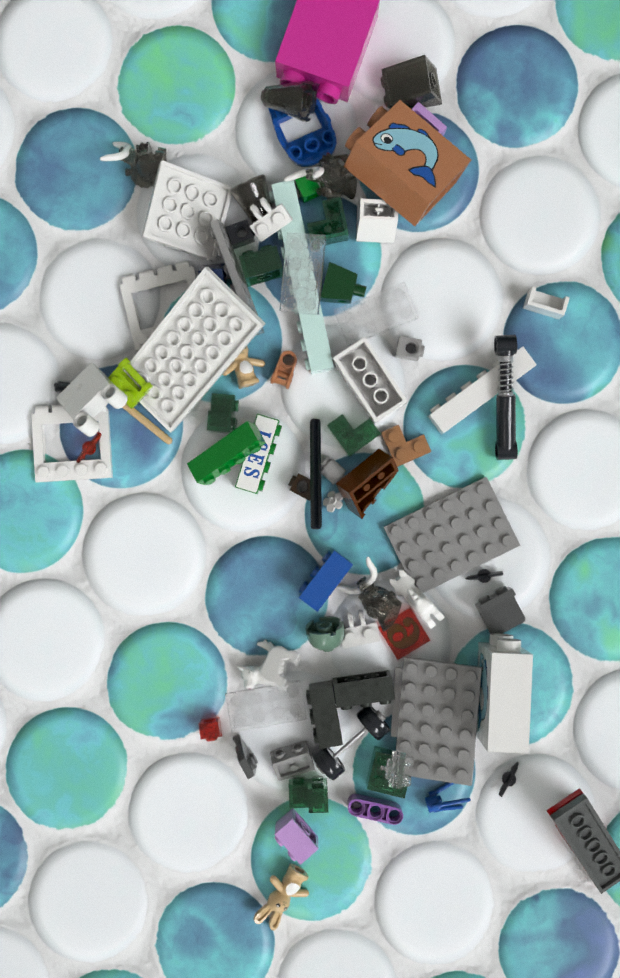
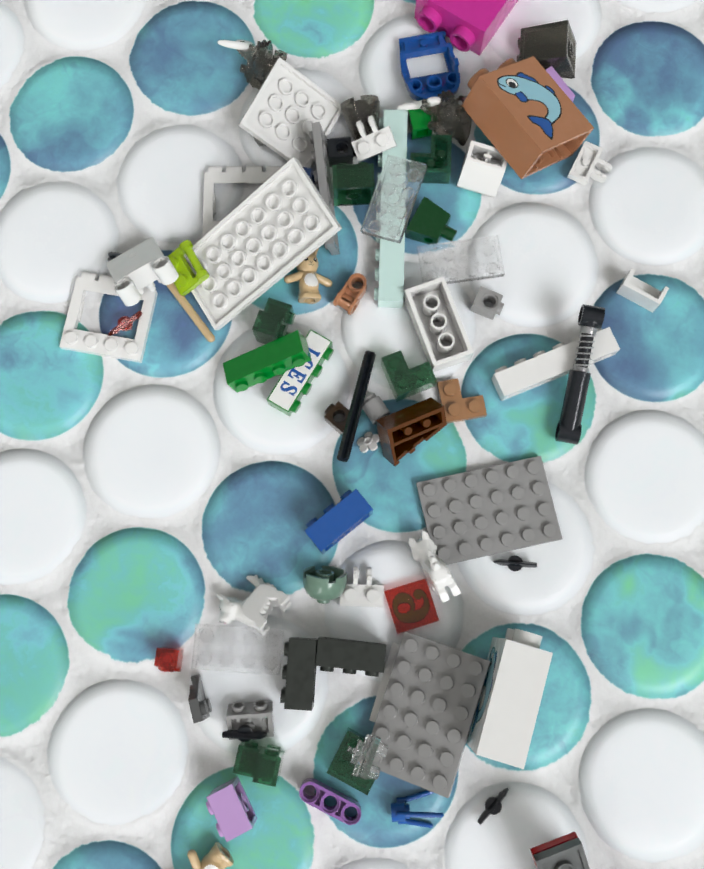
camera: 10 degrees right, 10 degrees down
clear smoke cone [261,80,316,122] -> none
black axle [311,706,390,781] -> none
clear smoke helmet [336,557,402,632] -> none
dark grey bracket [475,586,526,634] -> none
none -> black piece [222,725,267,742]
none -> white hinge [567,141,612,186]

